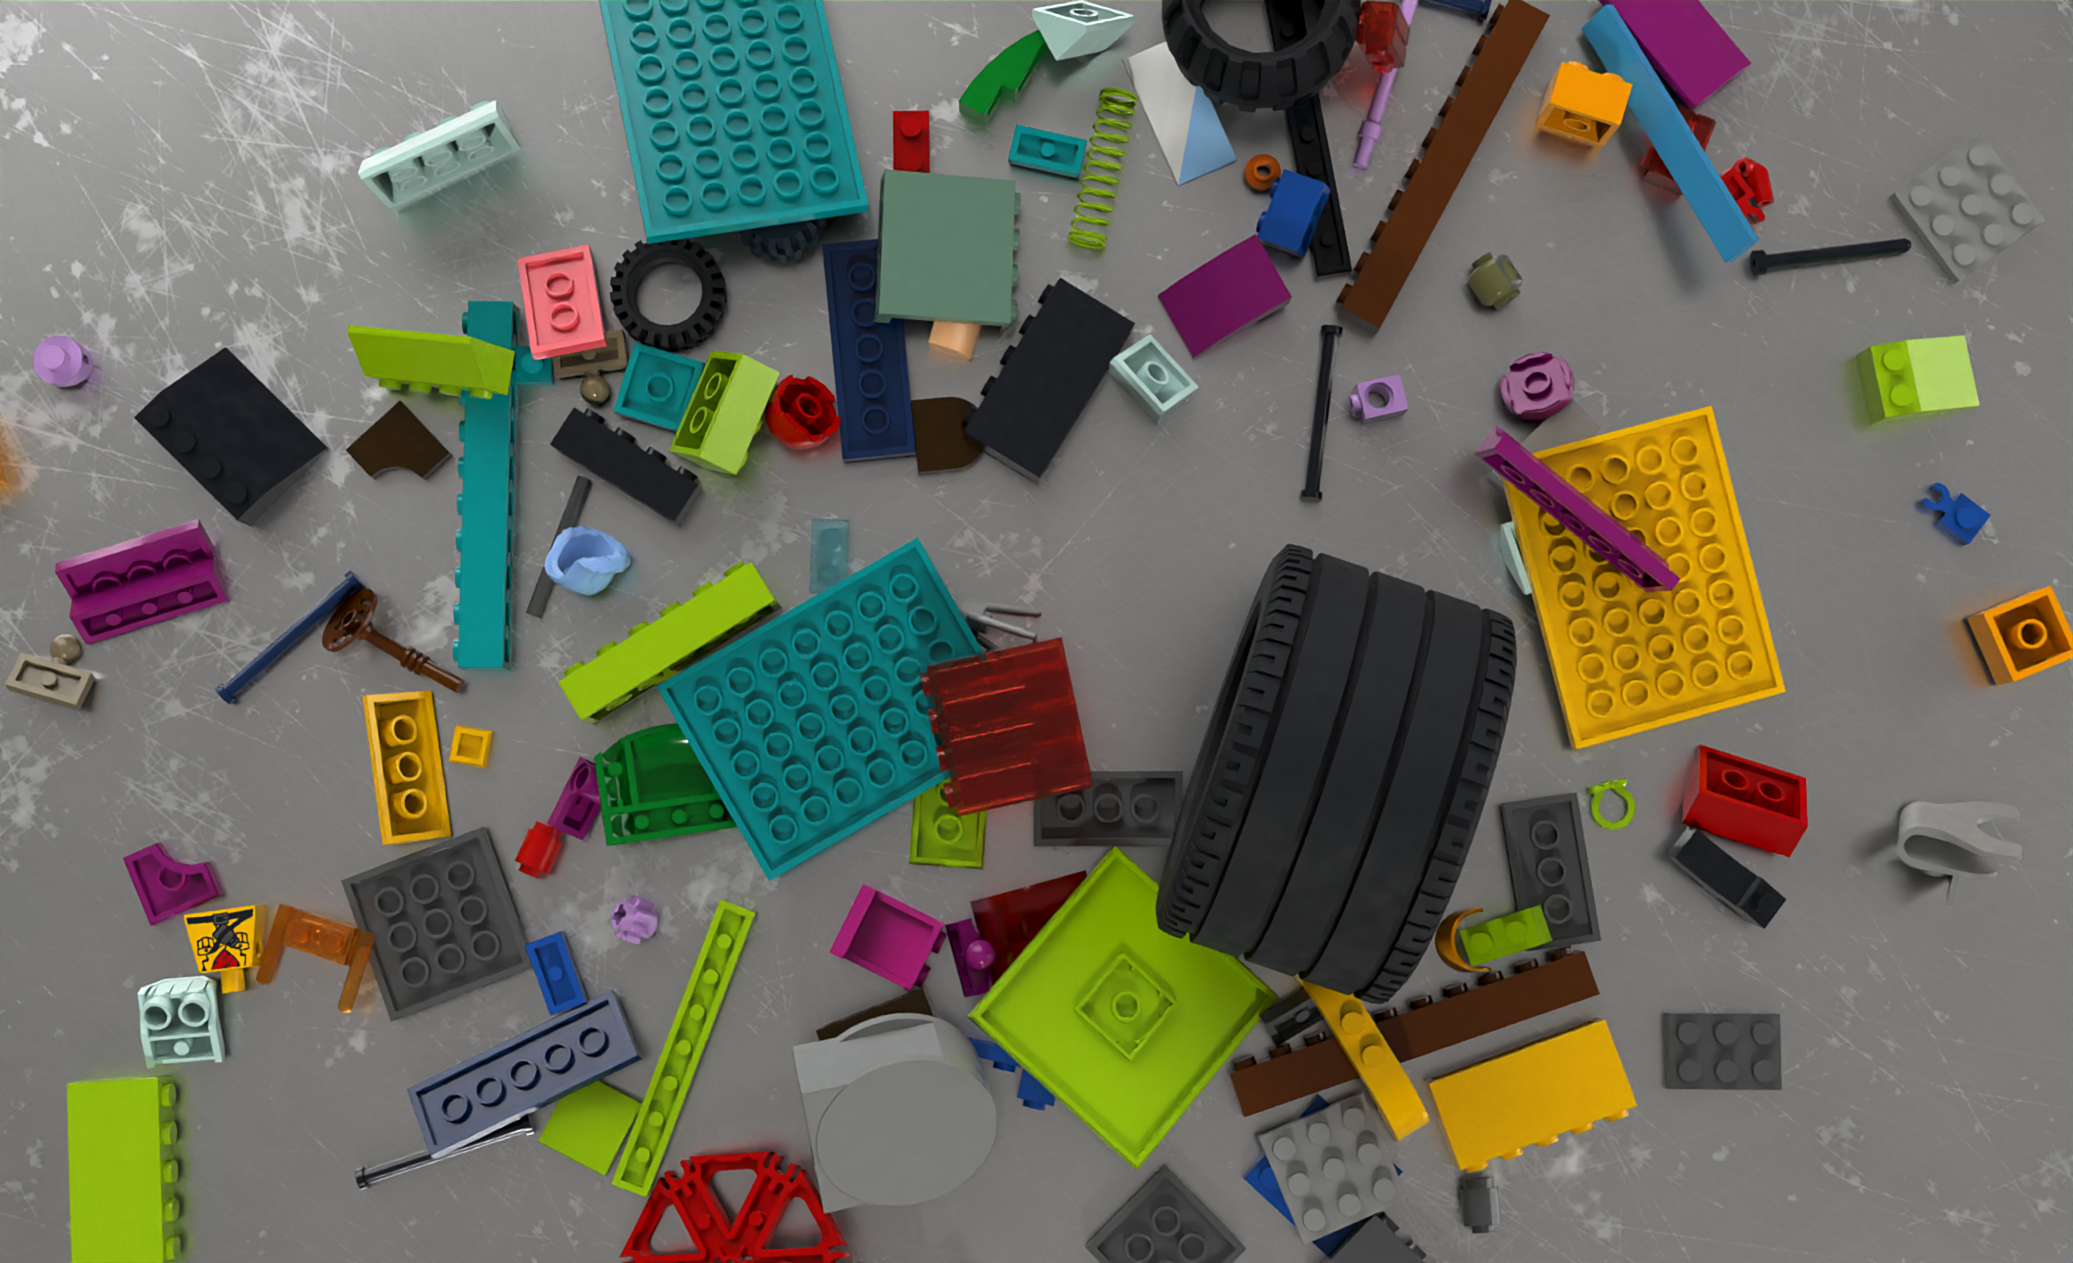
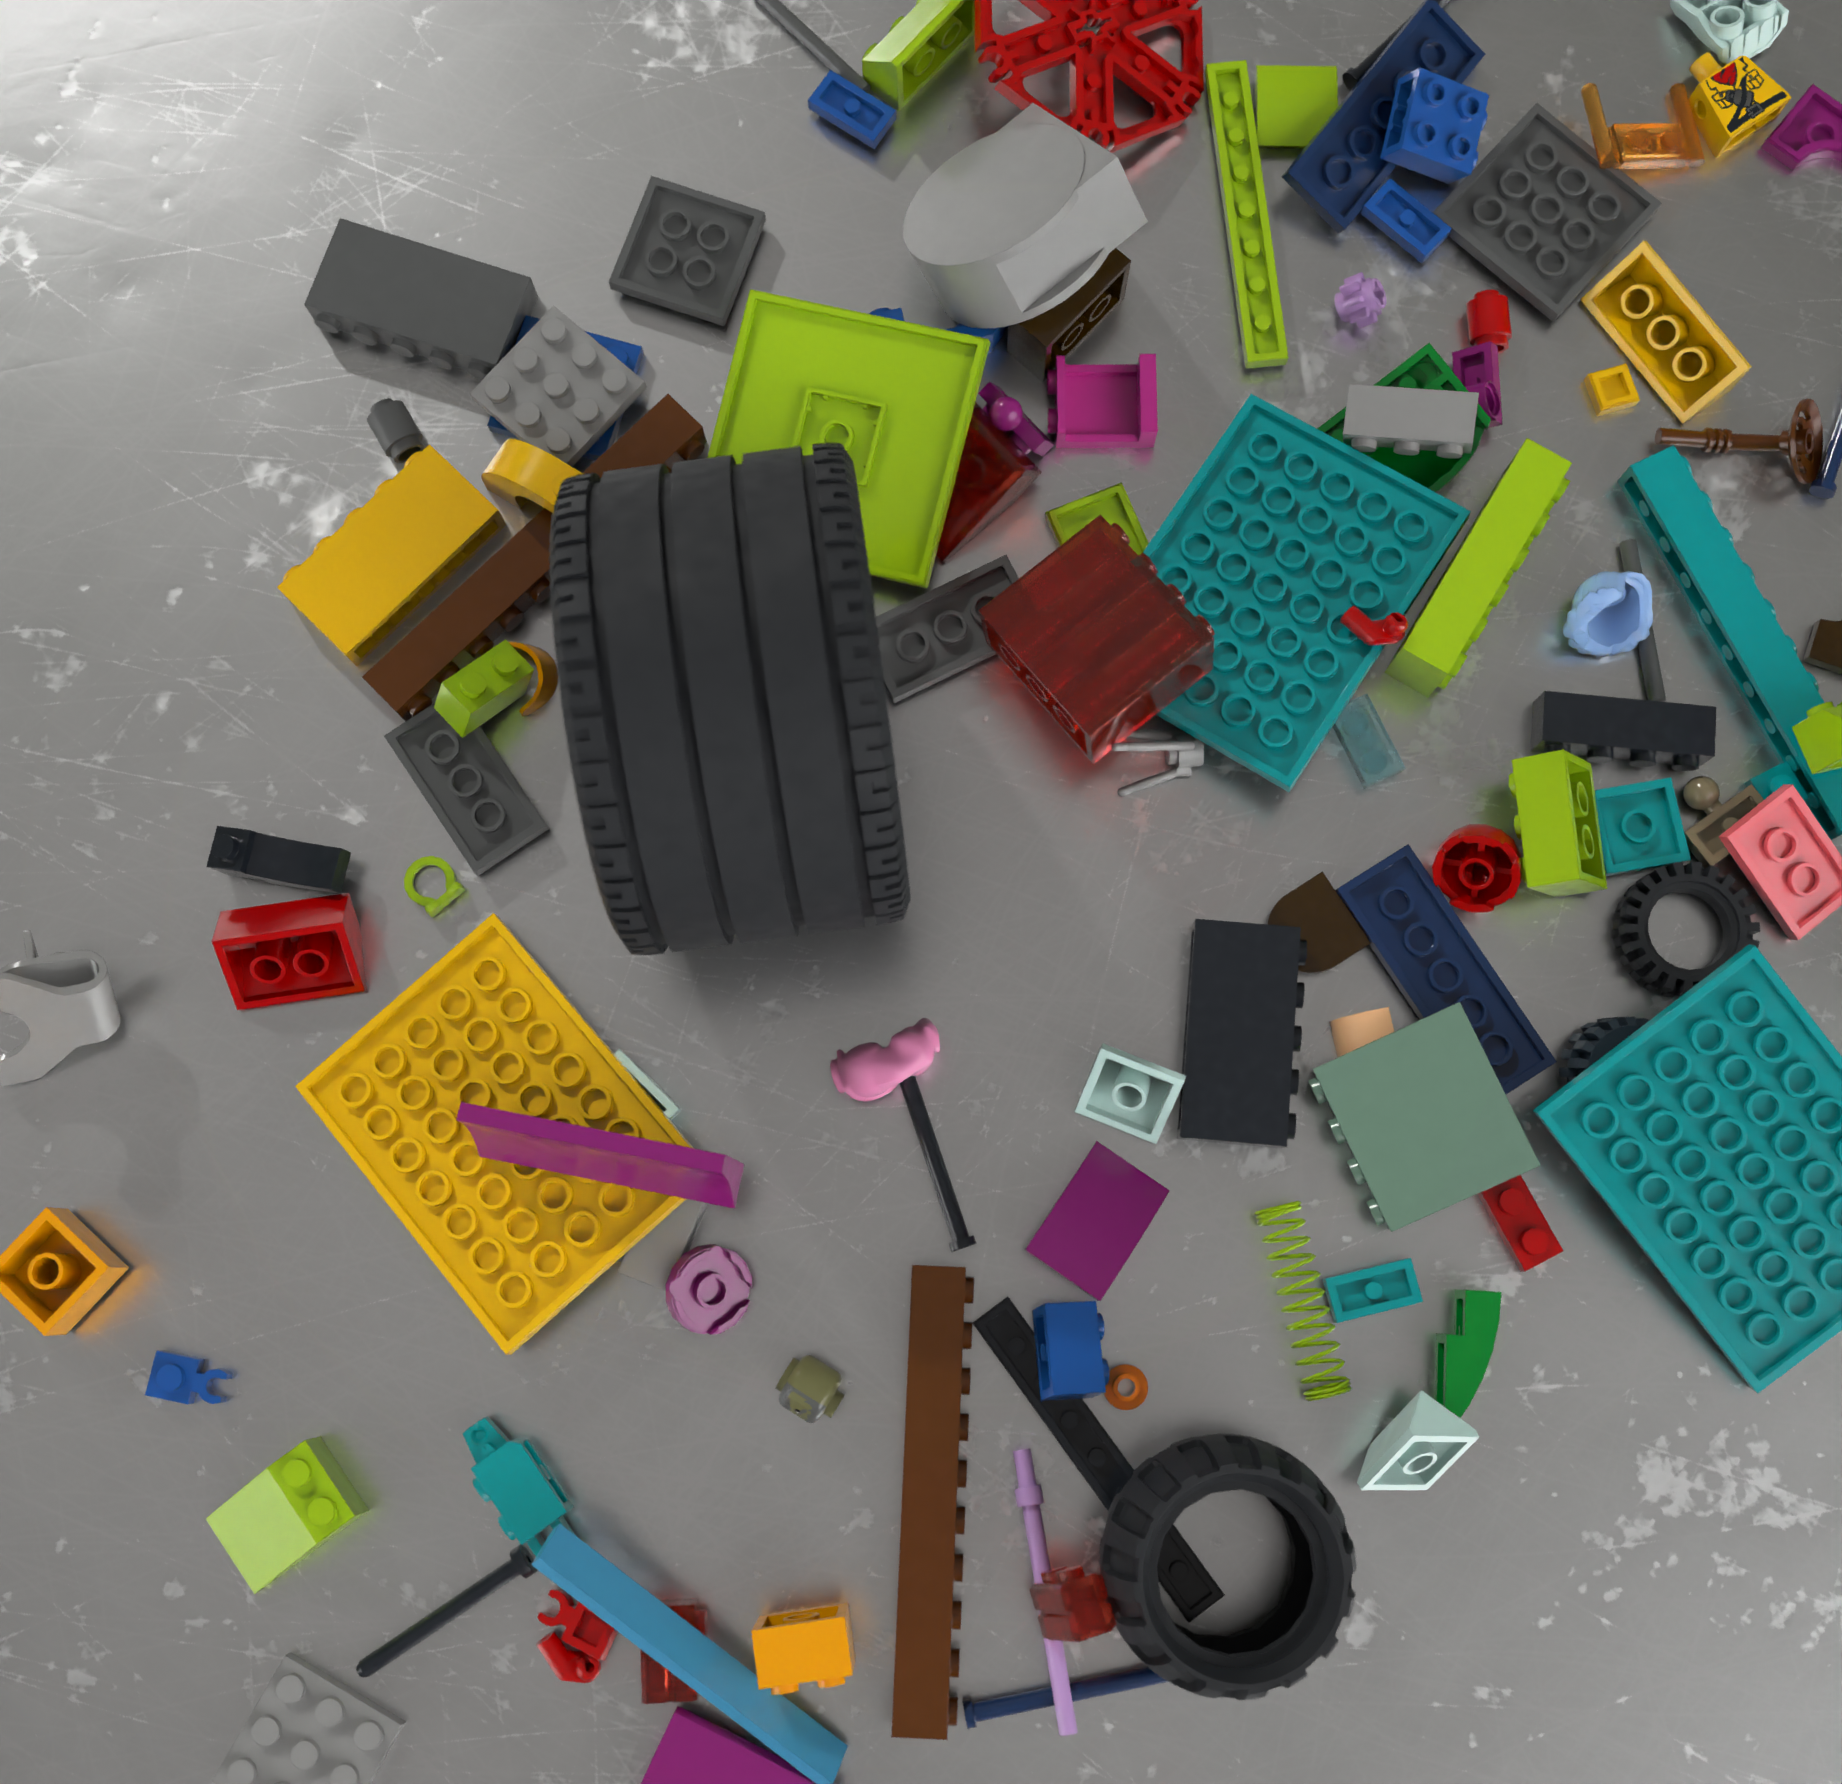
camera: 160 degrees right, 5 degrees down
sticker [1122,42,1237,186] -> none
lavender brick [1349,374,1409,425] -> none
dark grey plate [1665,1013,1782,1090] -> none
none -> teal hinge [463,1417,575,1556]
none -> bright pink animal [830,1018,940,1101]
none -> red arm [1340,605,1408,646]
none -> light grey brick [1343,384,1479,459]
none -> blue brick [1380,68,1489,184]

